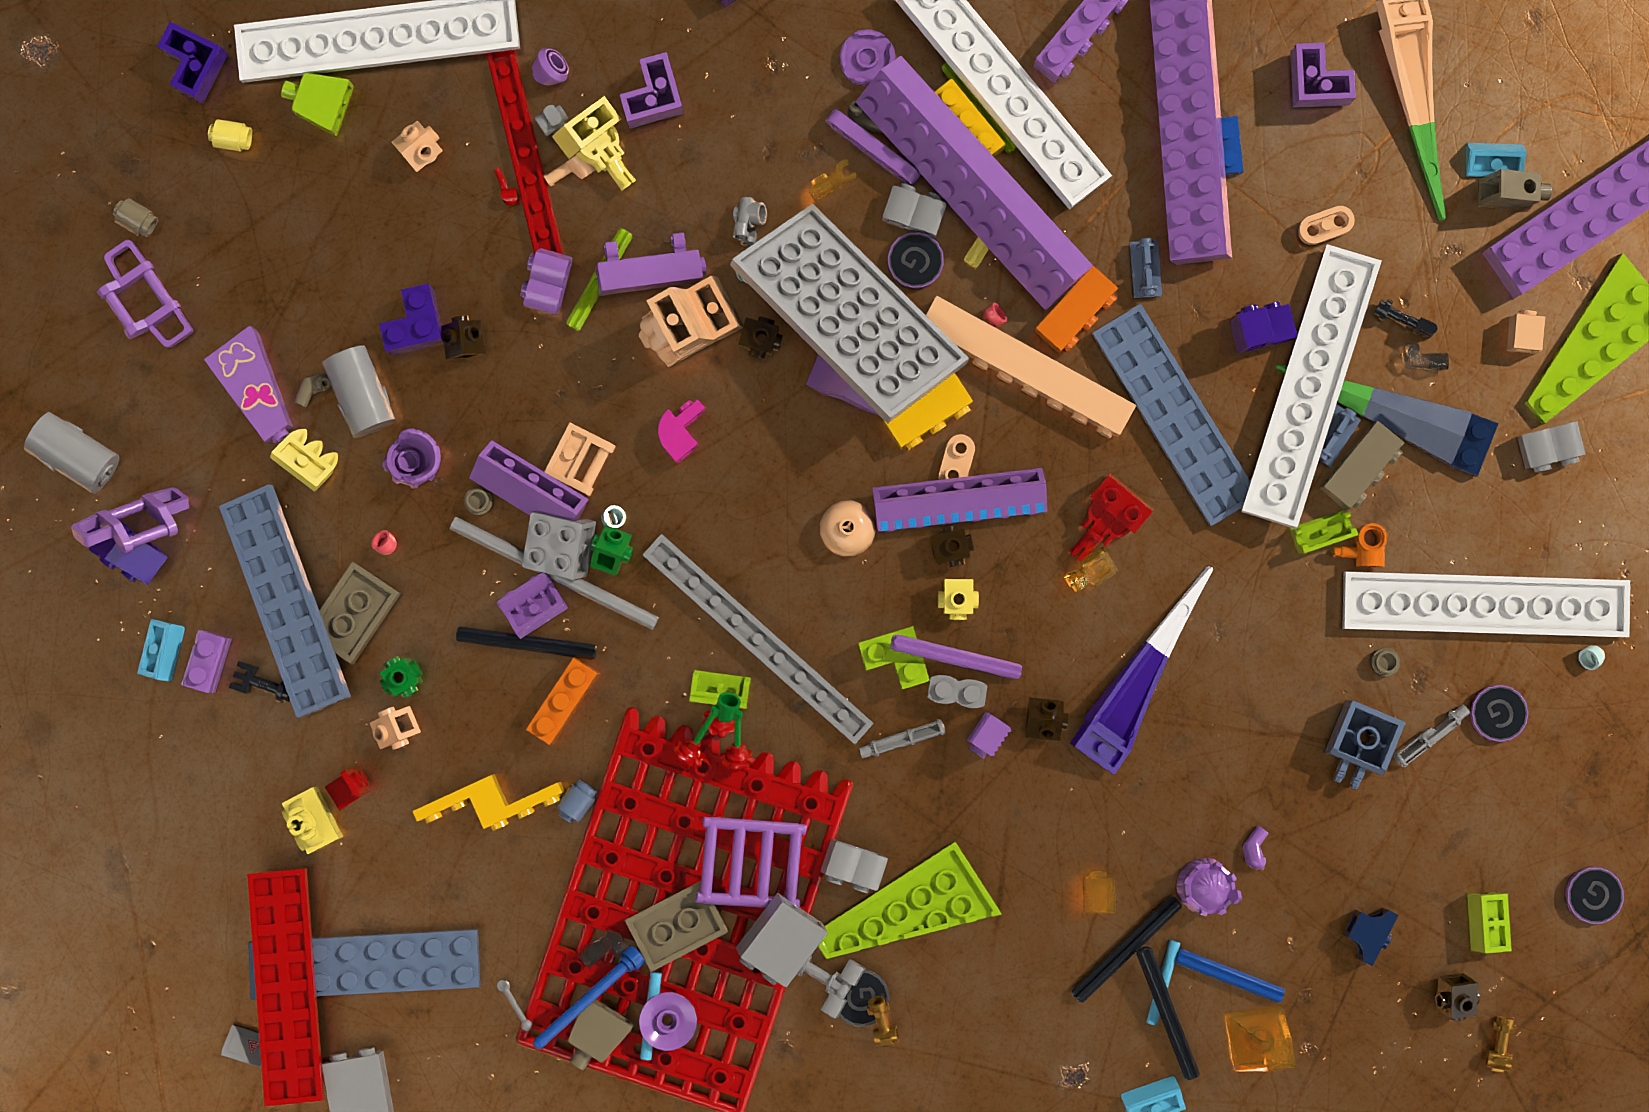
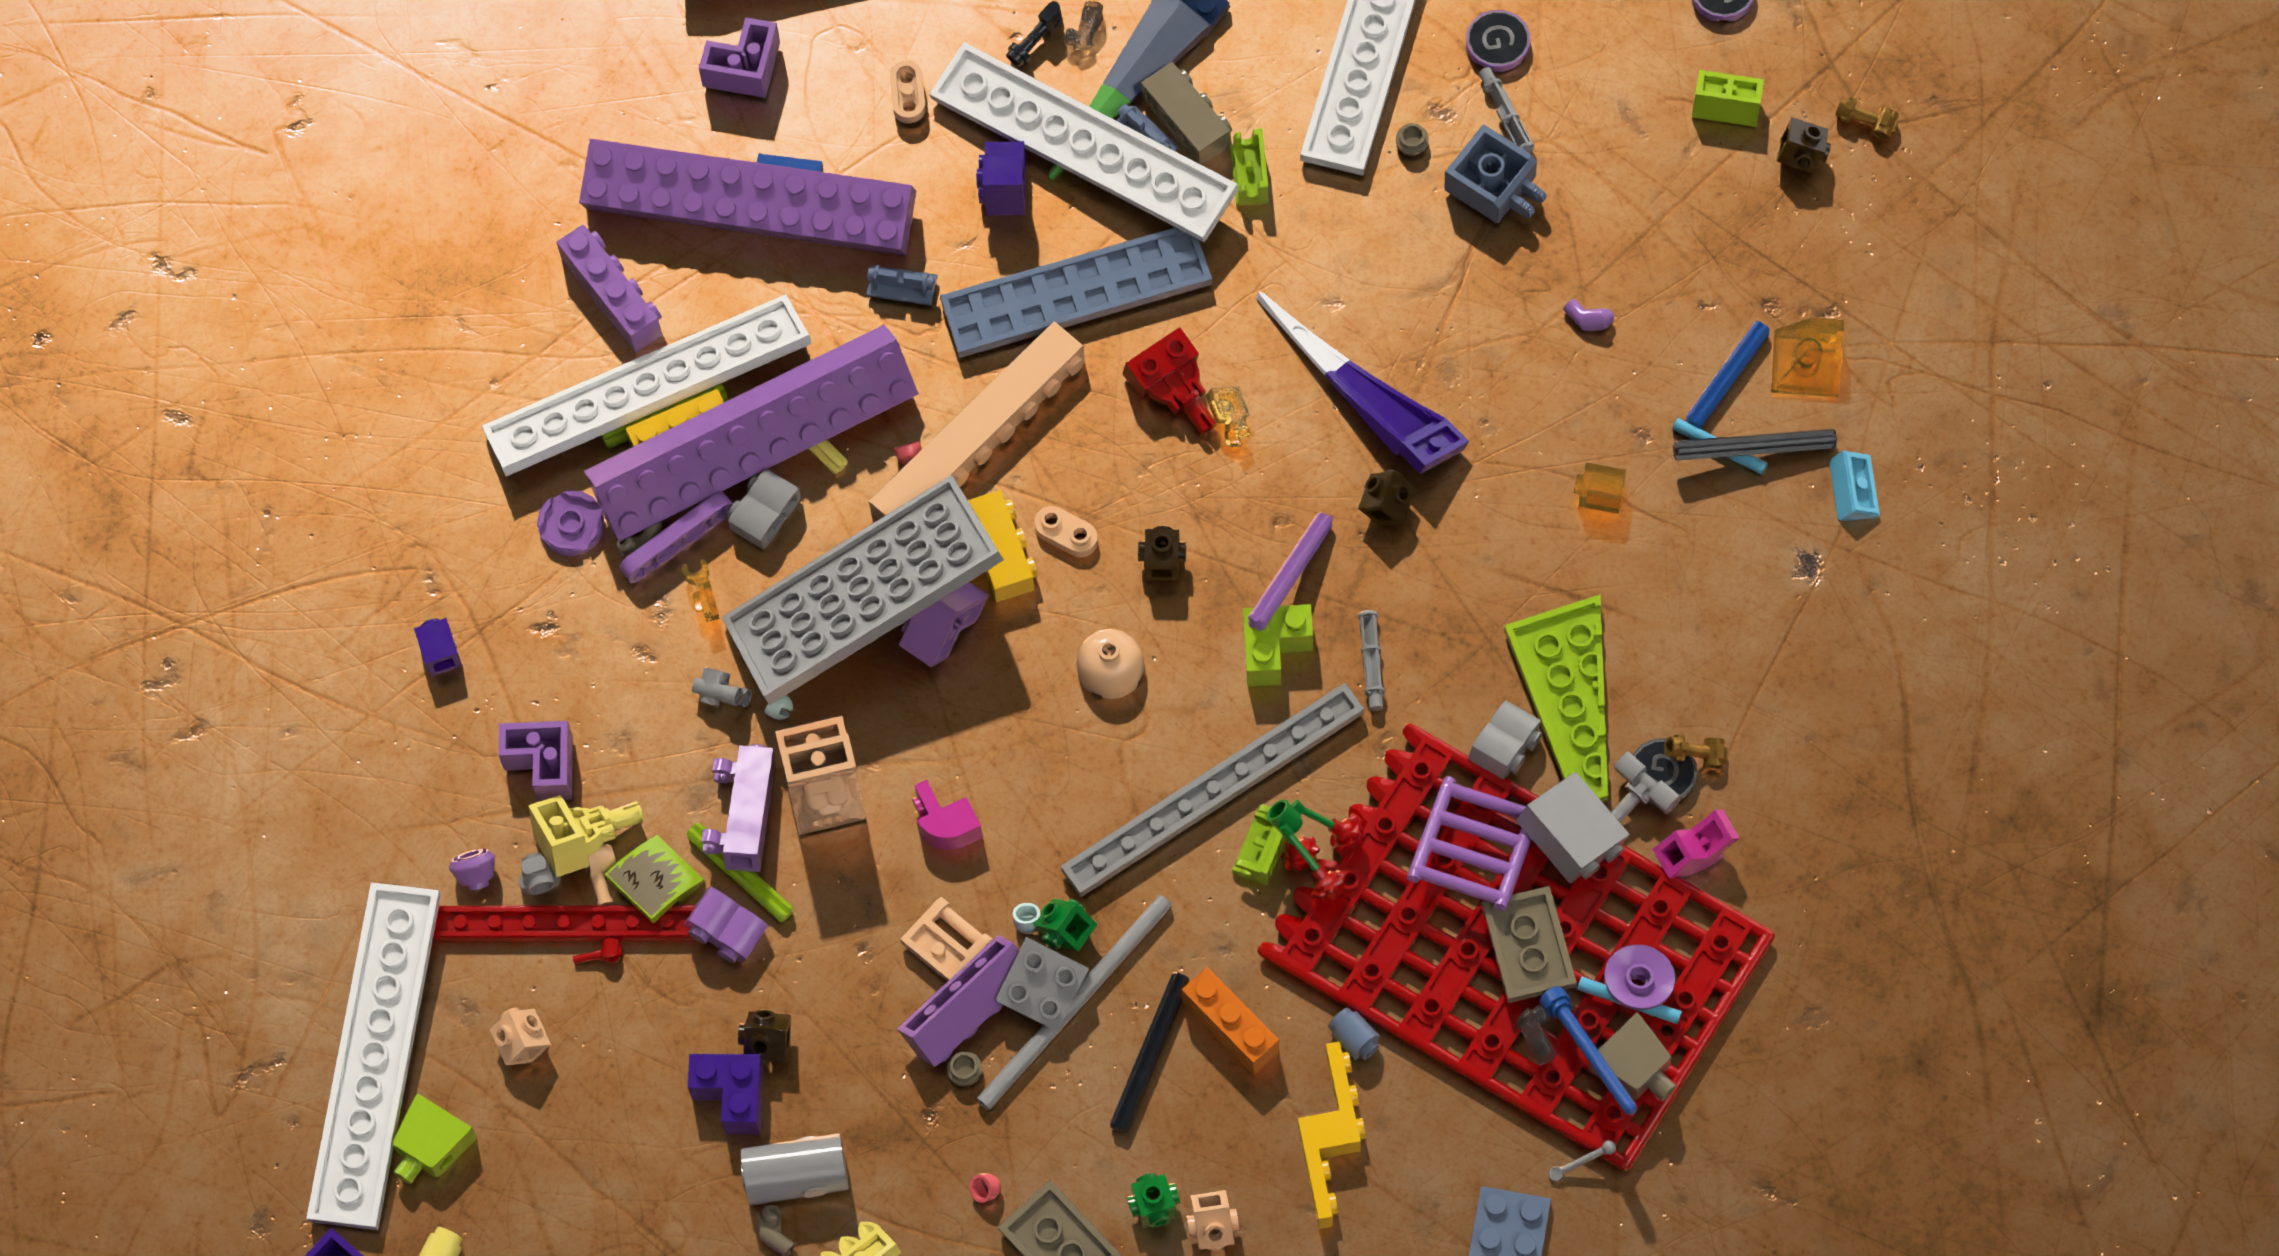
camera: 70 degrees left, 20 degrees down
medium lavender hair [382,428,441,489] -> none
medium lavender bracket [497,572,568,639] -> none
dark brown brick [738,316,783,359] -> none
medium lavender brick [873,468,1048,532] -> none
black tile [888,232,944,289] -> none
light grey brick [926,675,987,708] -> none
light yellow brick [938,579,979,620] -> none
medium lavender brick [967,712,1011,759] -> none
orange brick [1034,266,1118,354] -> none
black axle [1071,895,1182,1003] -> none
medium lavender hair [1176,858,1242,916] -> none
orange piece [1332,523,1387,567] -> none
dark blue brick [1343,907,1399,966] -> none
none -> slope [605,835,705,924]
none -> dark pink brick [1652,809,1740,878]

